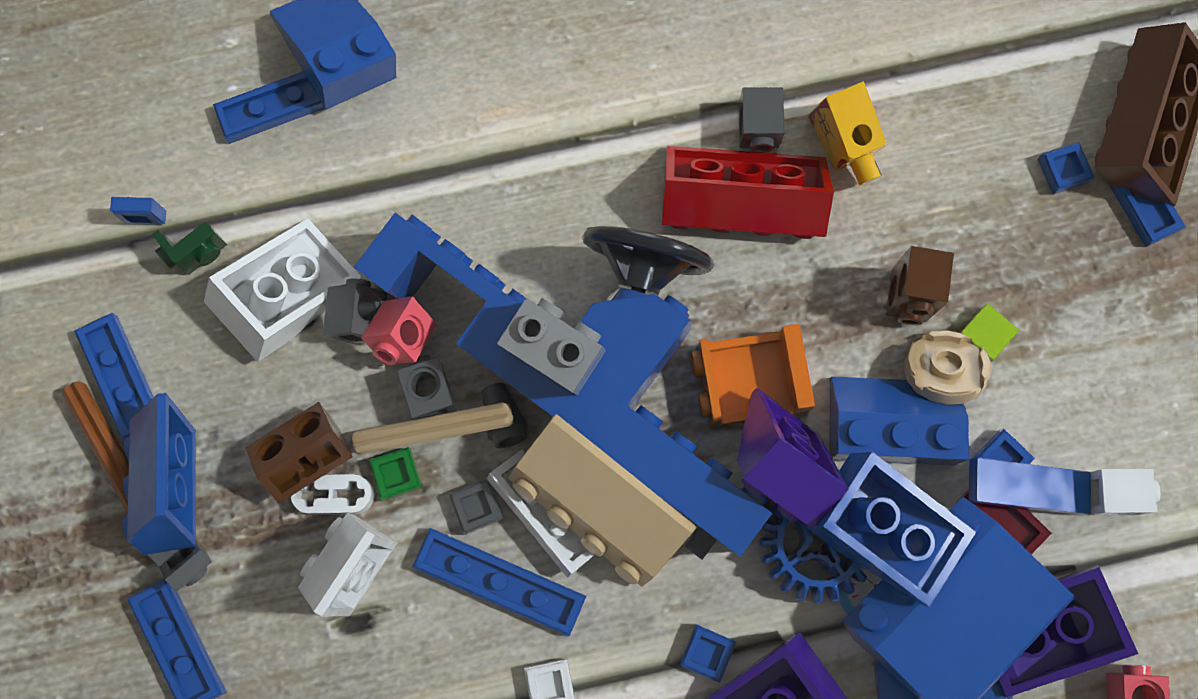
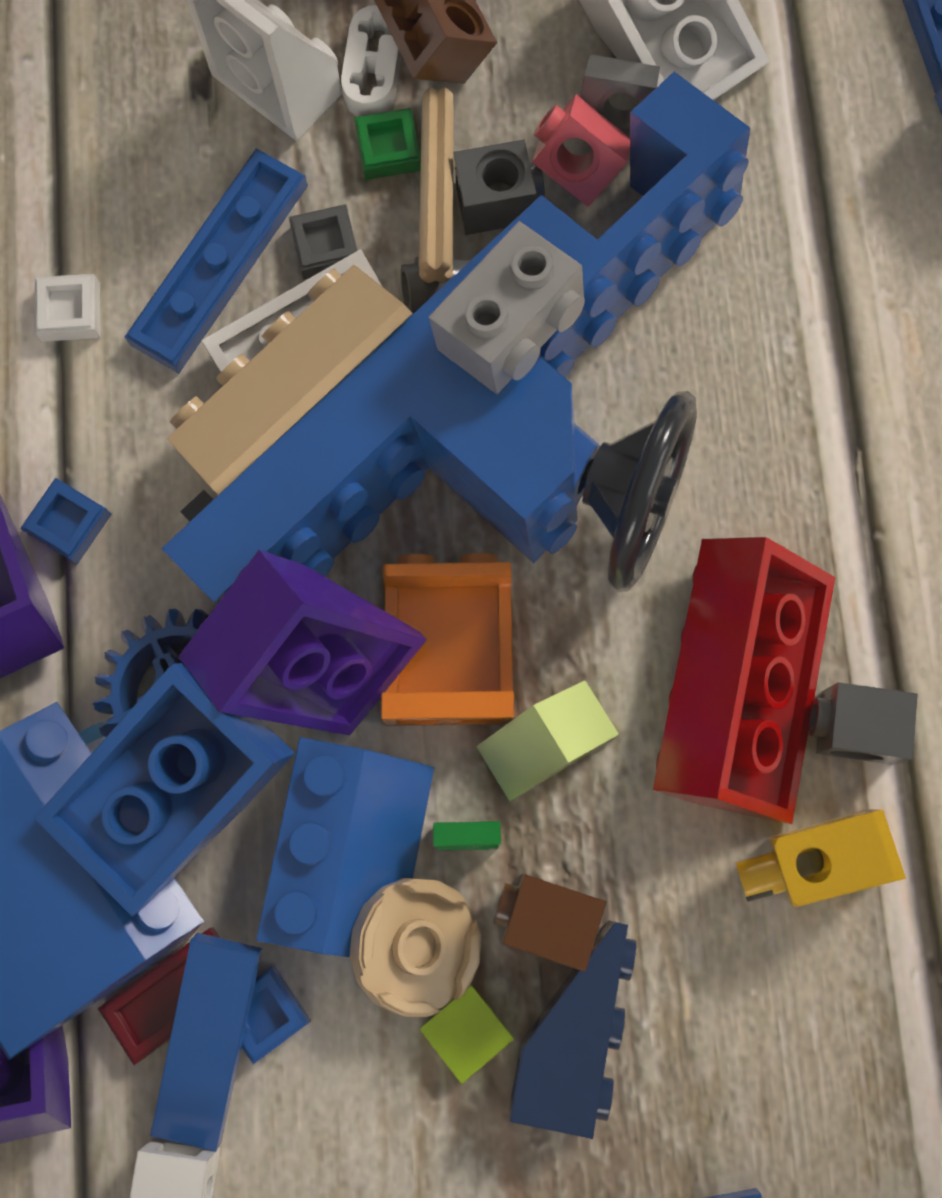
camera: 100 degrees right, 0 degrees up
none -> green tile [433,821,501,851]
none -> yellowish green slope [476,680,619,802]
none -> dark blue slope [509,920,636,1139]

